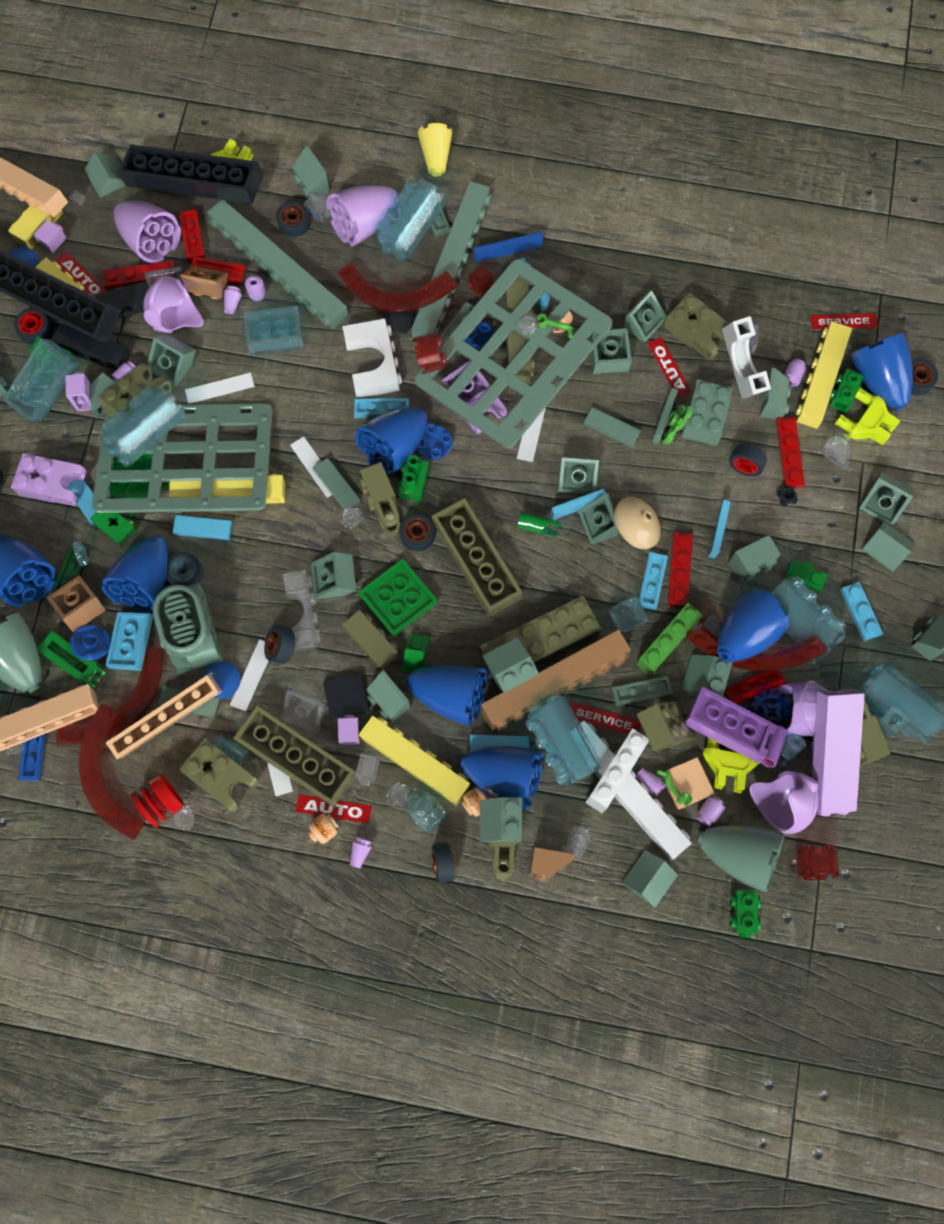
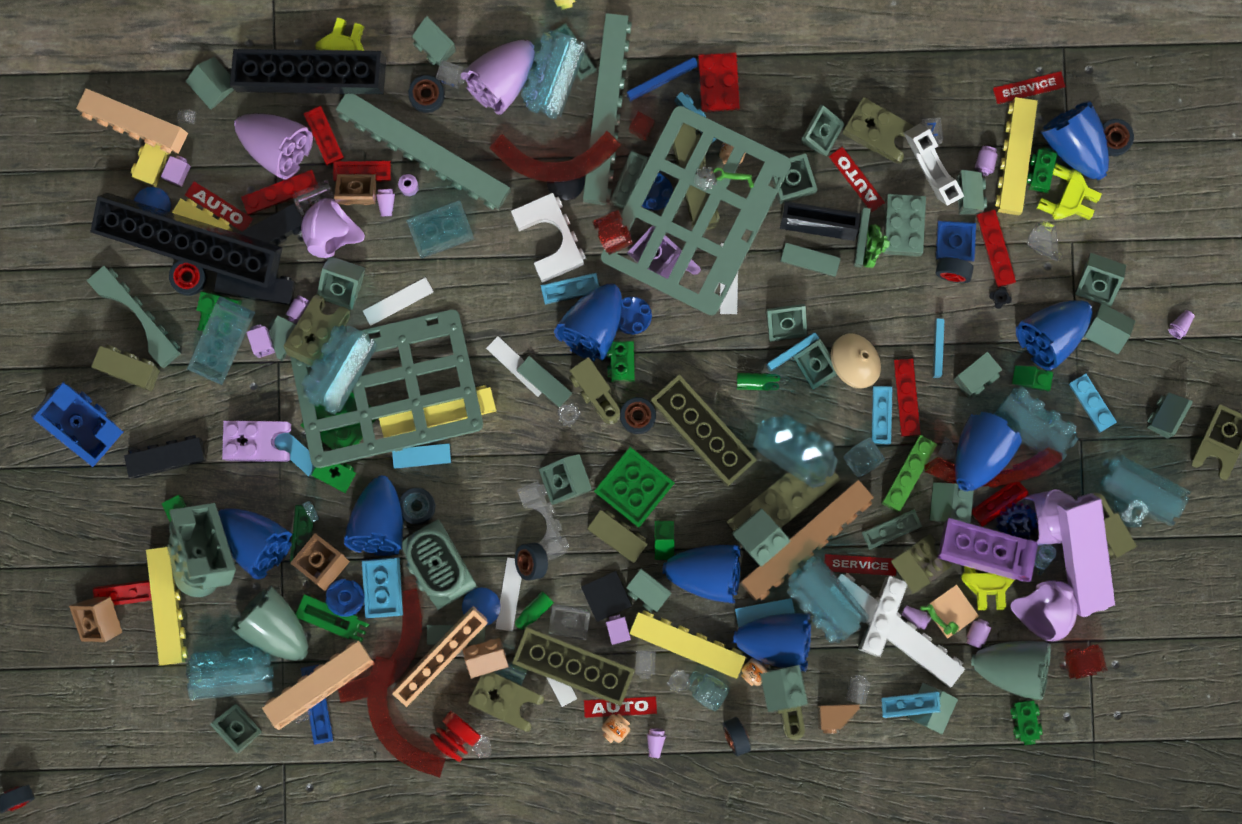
camera: 10 degrees left, 10 degrees up
none -> slope [463,638,508,678]
none -> green piece [515,591,554,630]
none -> red plate [698,53,740,112]
none -> clear light blue brick [753,414,838,488]
none -> black brick [780,201,860,241]
none -> medium azure tile [882,692,941,718]
none -> blue tile [936,221,976,262]
none -> blue cylinder [1016,300,1092,370]

